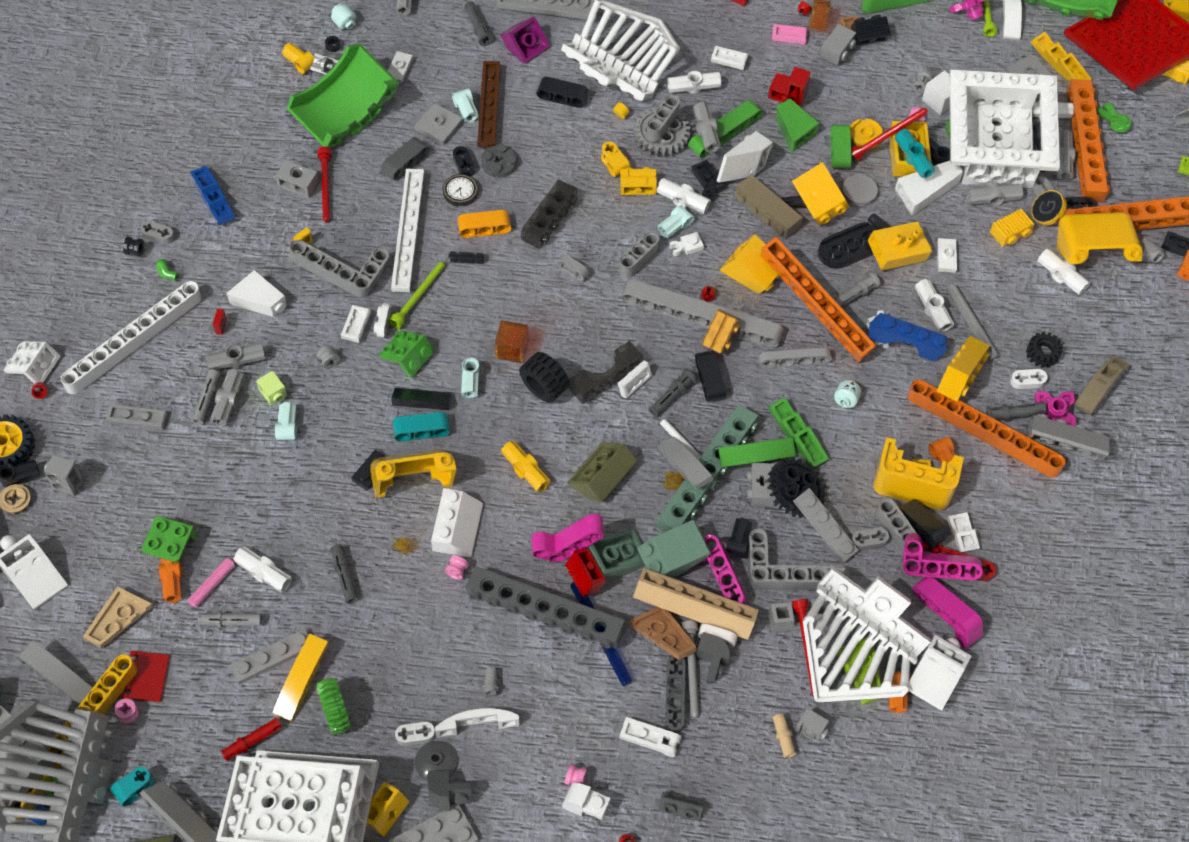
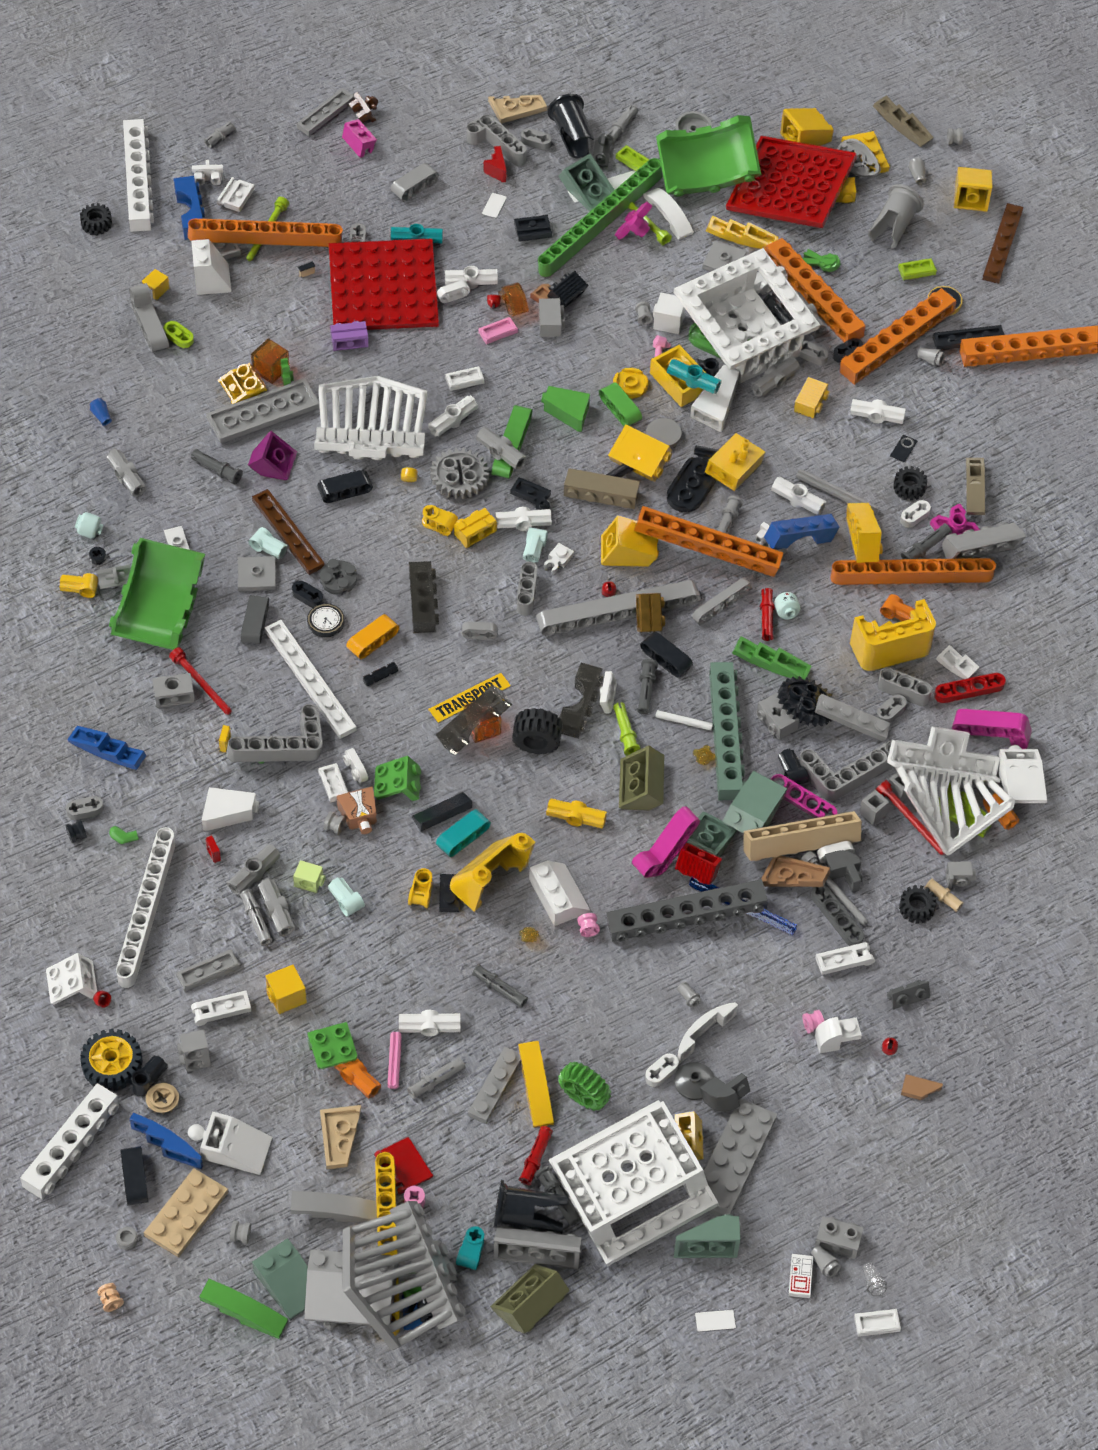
camera: 35 degrees left, 5 degrees down
lime piece [388,262,445,329] -> none
light aqua piece [461,358,480,398] -> none
light grey beam [646,94,680,142] -> none
light grey slope [657,437,713,490] -> none
white slope [717,131,773,183] -> none
bright green slope [719,437,796,467] -> none
red brick [768,67,811,107] -> none
red piece [851,108,928,161] -> none
black beam [899,499,950,548] -> none
dark pink beam [903,533,983,580] -> none
white plate [937,238,957,273] -> none
black tile [1031,190,1067,226] -> none
yellow windscreen [1056,212,1142,264] -> none
none -> white plate [191,991,251,1026]
none -> yellow head [265,964,307,1014]
none -> nougat torso [336,787,377,834]
none -> yellow piece [408,868,433,908]
none -> yellow sticker [428,673,511,722]
none -> clear smoke arch [436,685,513,755]
none -> black piece [493,1180,568,1234]
none -> lime pin [613,702,641,756]
none -> red pin [760,588,775,641]
none -> black sticker [890,435,918,462]
none -> black tyre [899,885,936,924]

